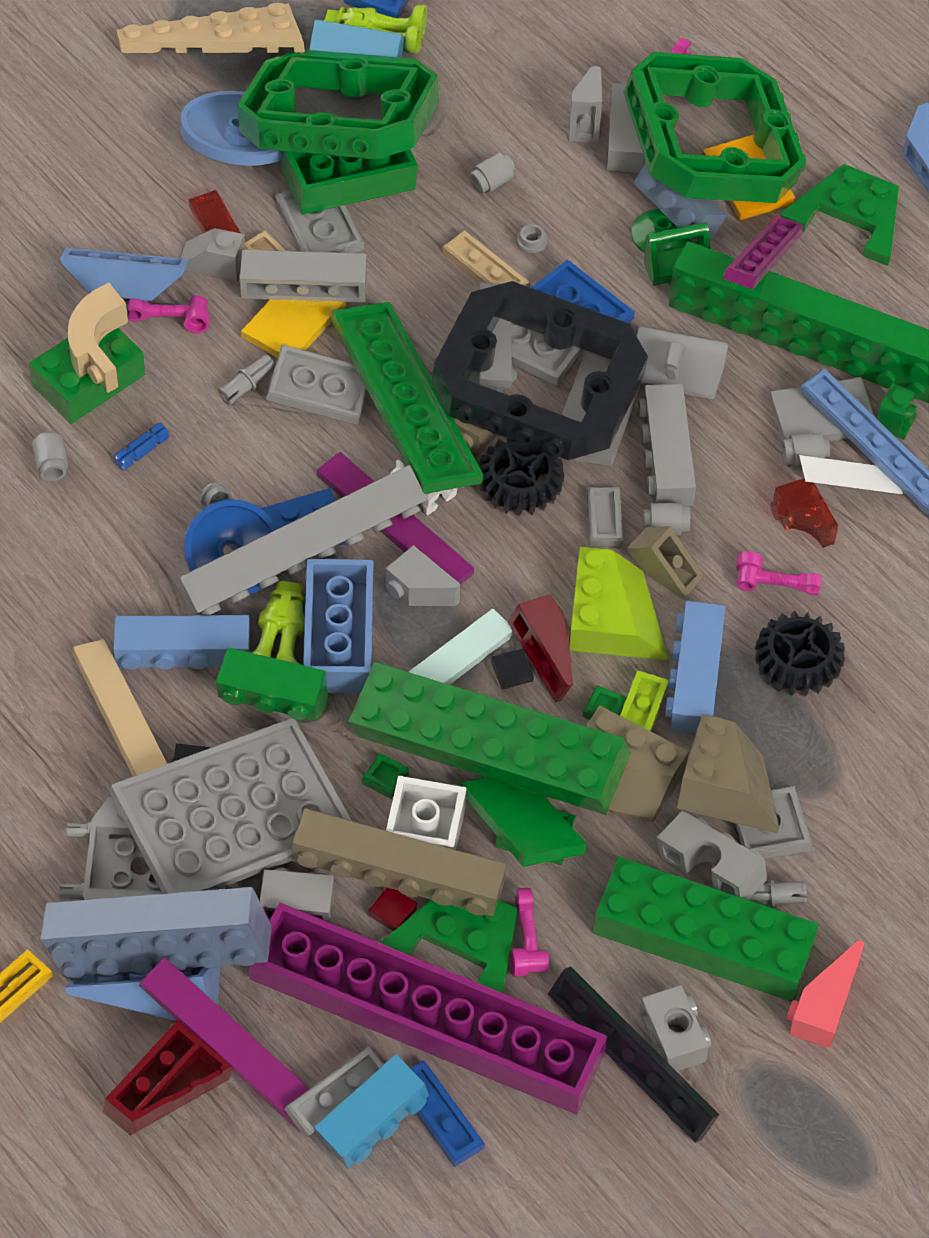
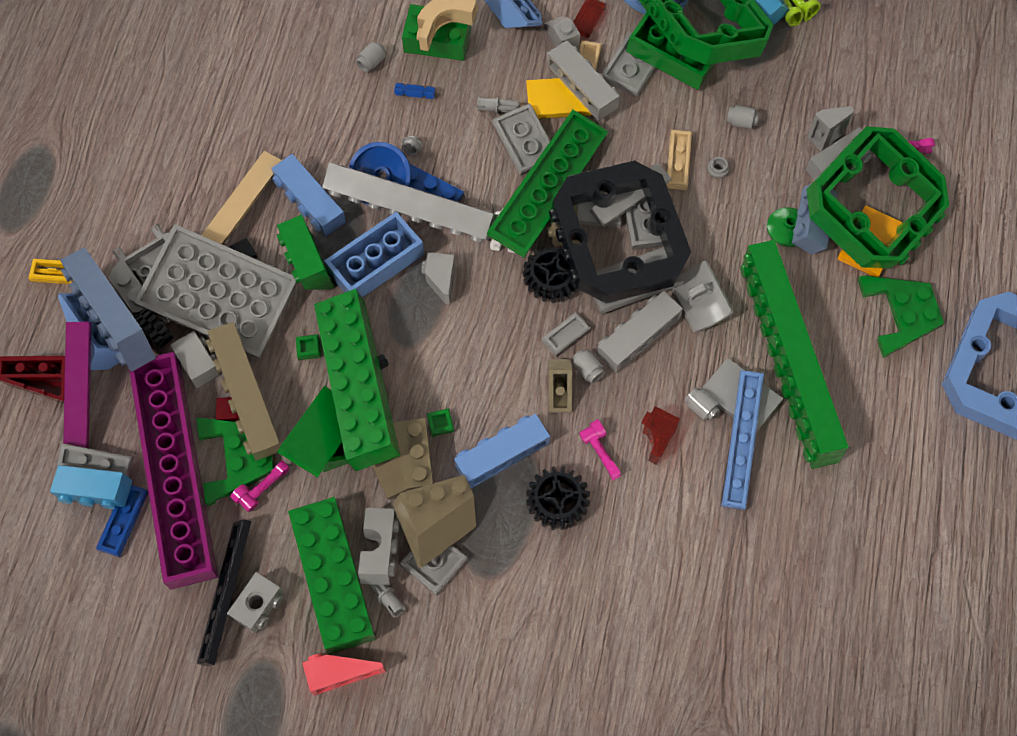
camera: 55 degrees right, 10 degrees up
dark pink brick [127,296,210,333] -> none
lime piece [252,581,305,664] -> none
magenta tile [317,452,474,585] -> none
white brick [386,776,466,850] -> none
light aqua tile [409,608,515,685] -> none
black tile [491,648,534,690] -> none
dark red slope [507,594,573,703] -> none
blue wing [531,259,635,323] -> none
lime wedge [569,547,669,661] -> none
lime plate [620,670,669,732] -> none
green tile [644,222,711,286] -> none
magenta tile [723,215,803,289] -> none
white sticker [799,455,903,494] -> none
green brick [877,383,917,440] -> none

